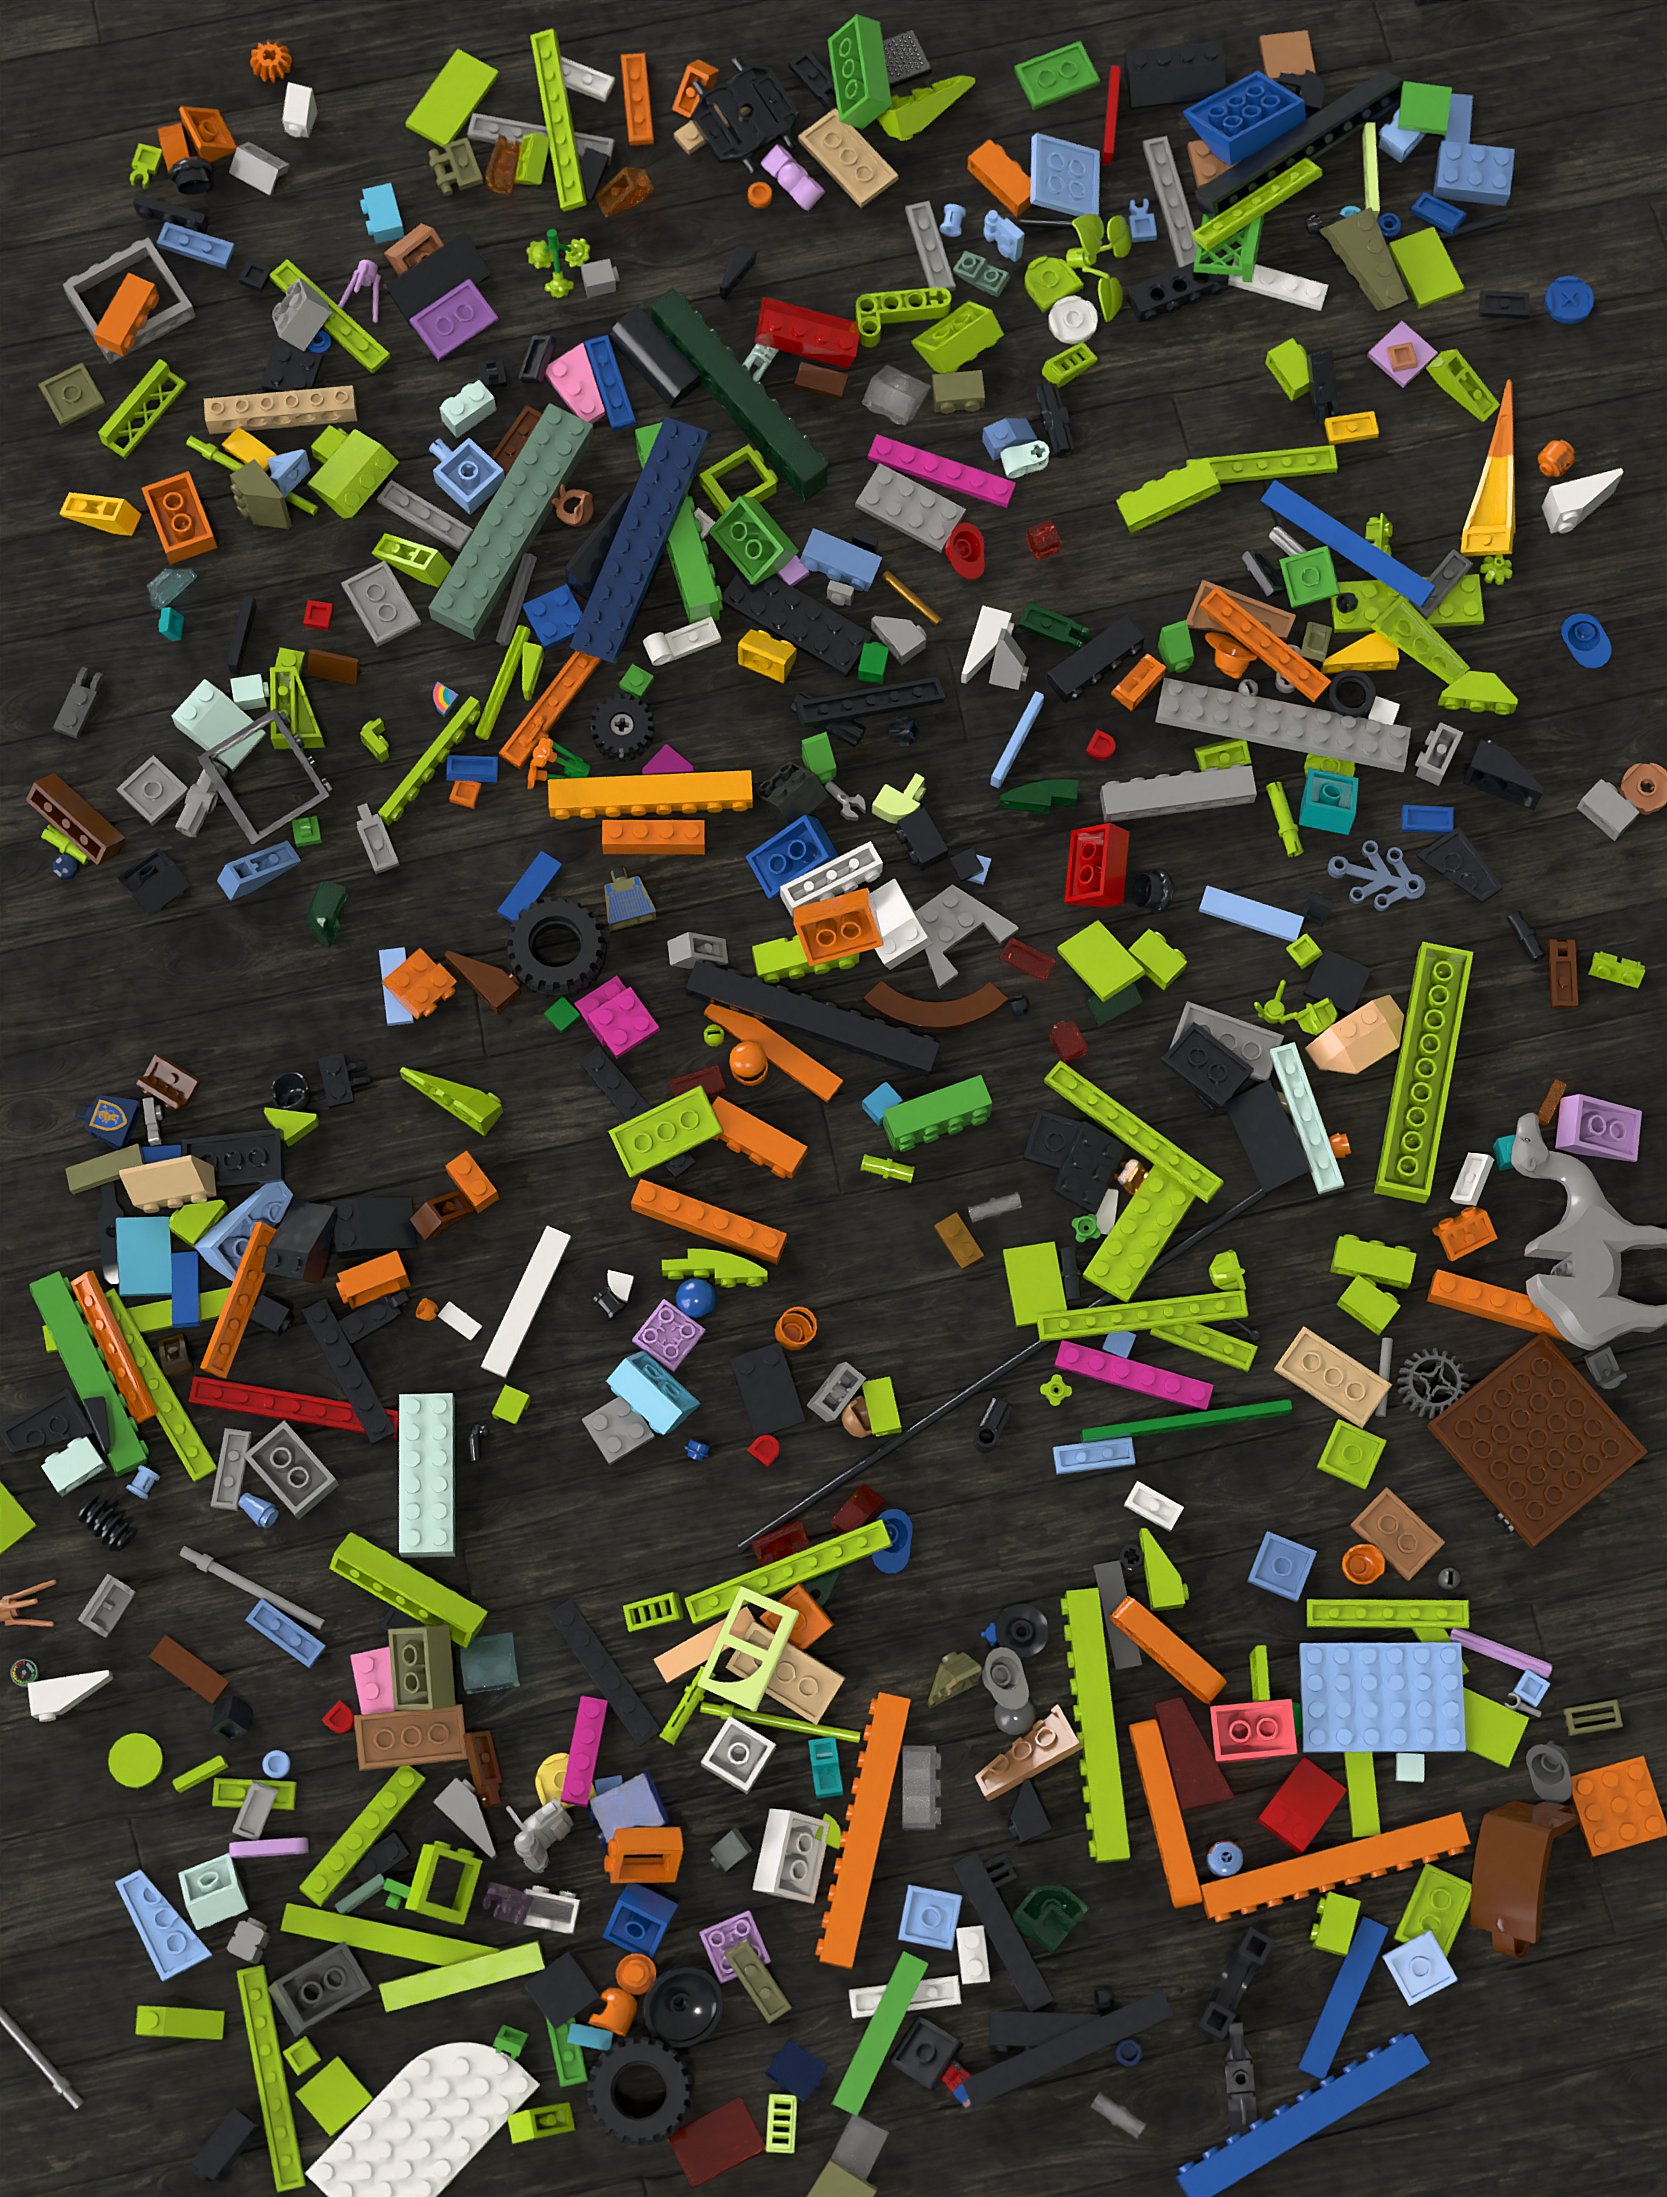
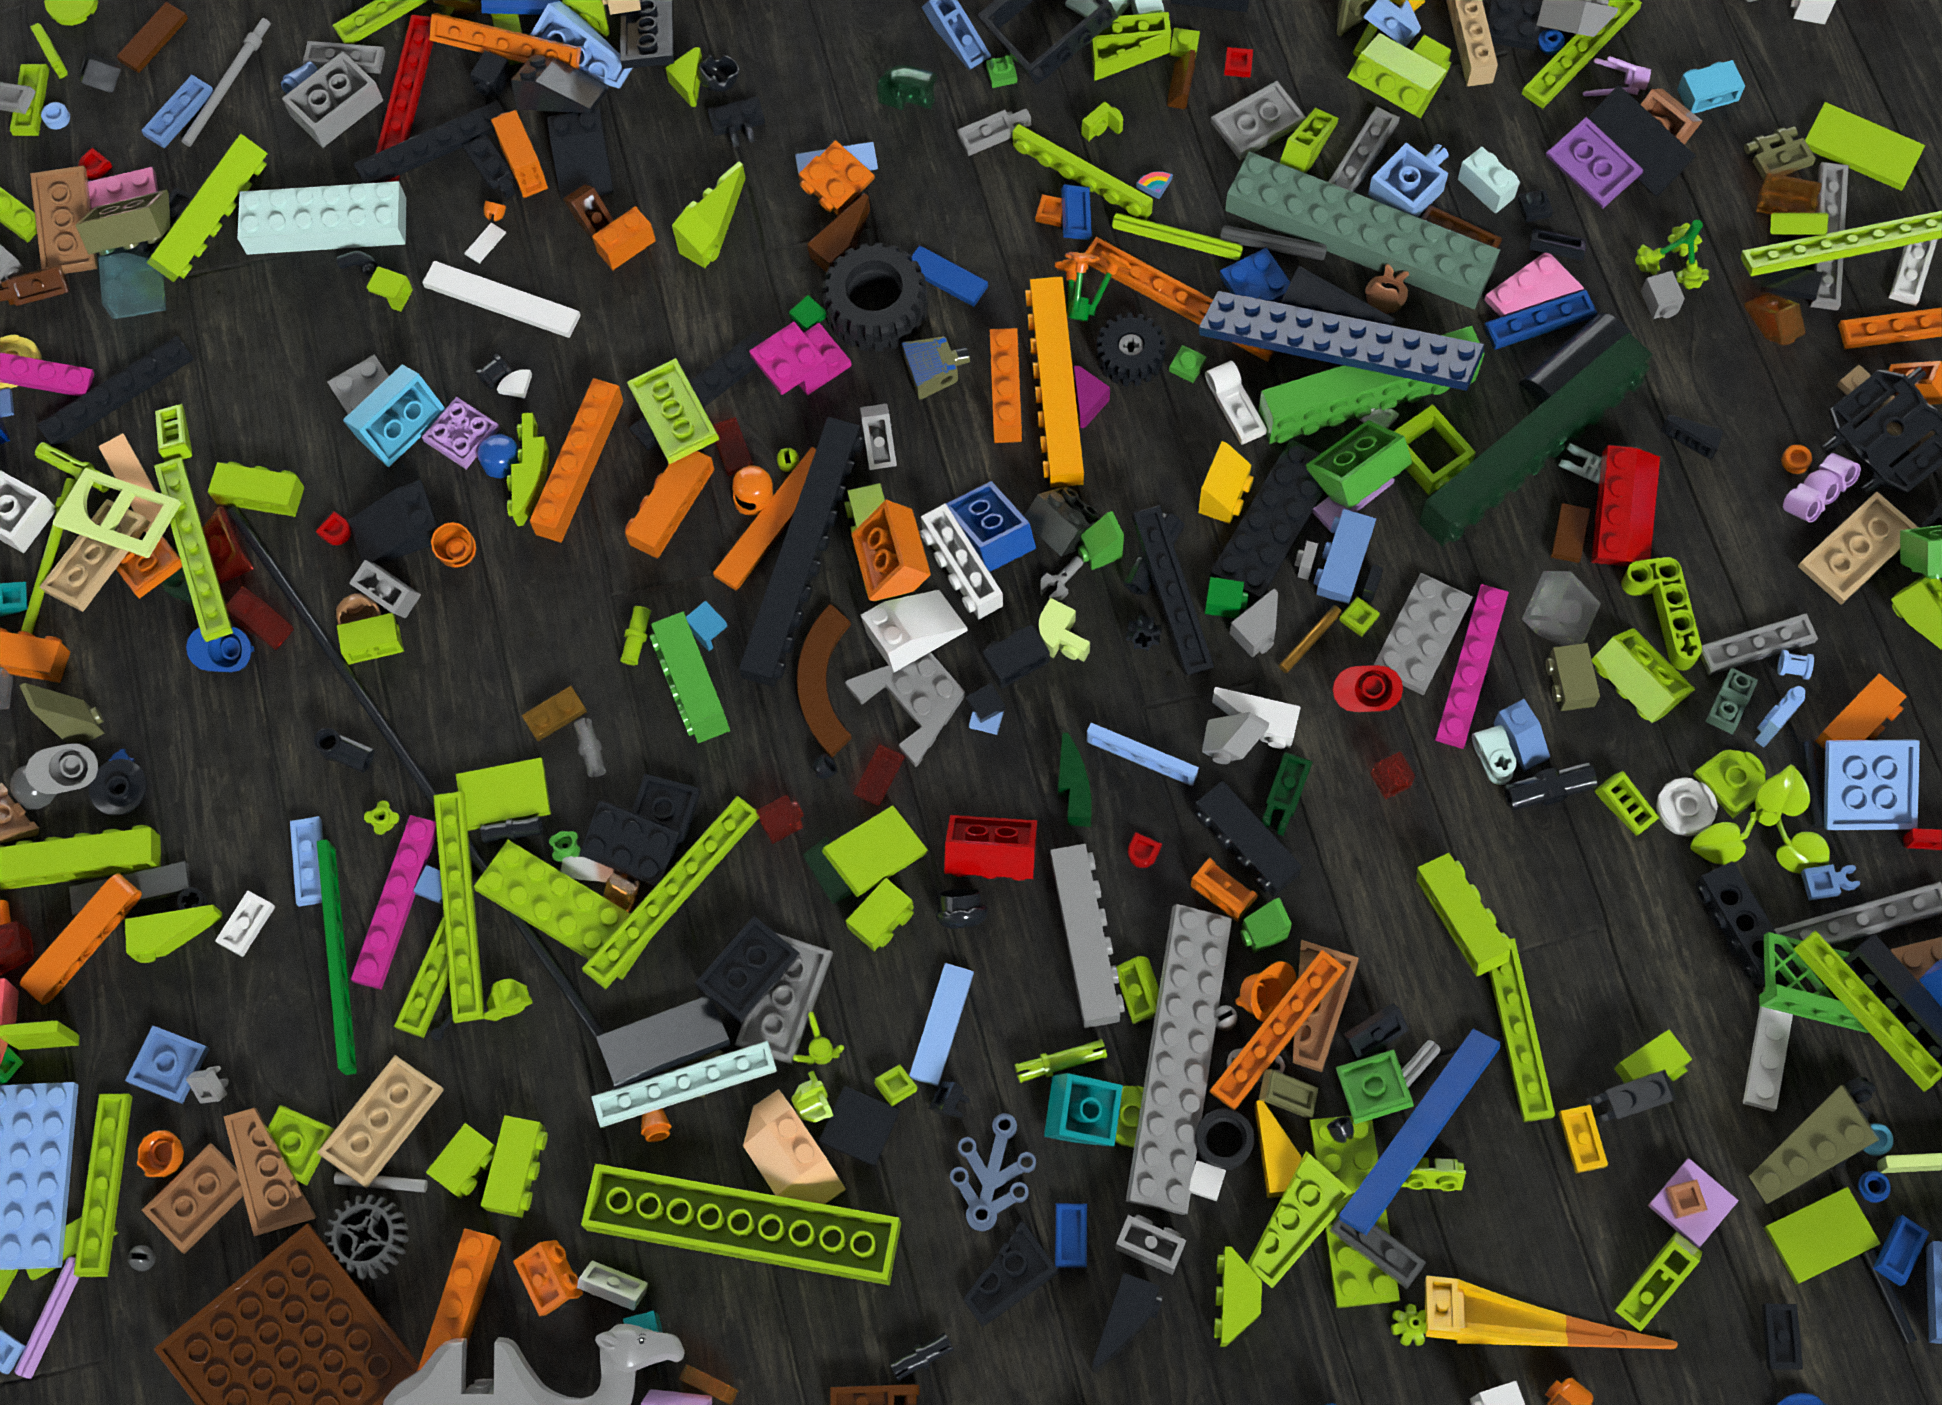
camera: 95 degrees right, 5 degrees down
lime slope [522,642,544,701] -> none
blue plate [684,1439,710,1461] -> none
none -> light grey tile [186,1066,229,1103]
none -> lime brick [208,462,304,517]
none -> medium nougat wing [224,1108,317,1236]
none -> lime tile [1339,596,1380,637]

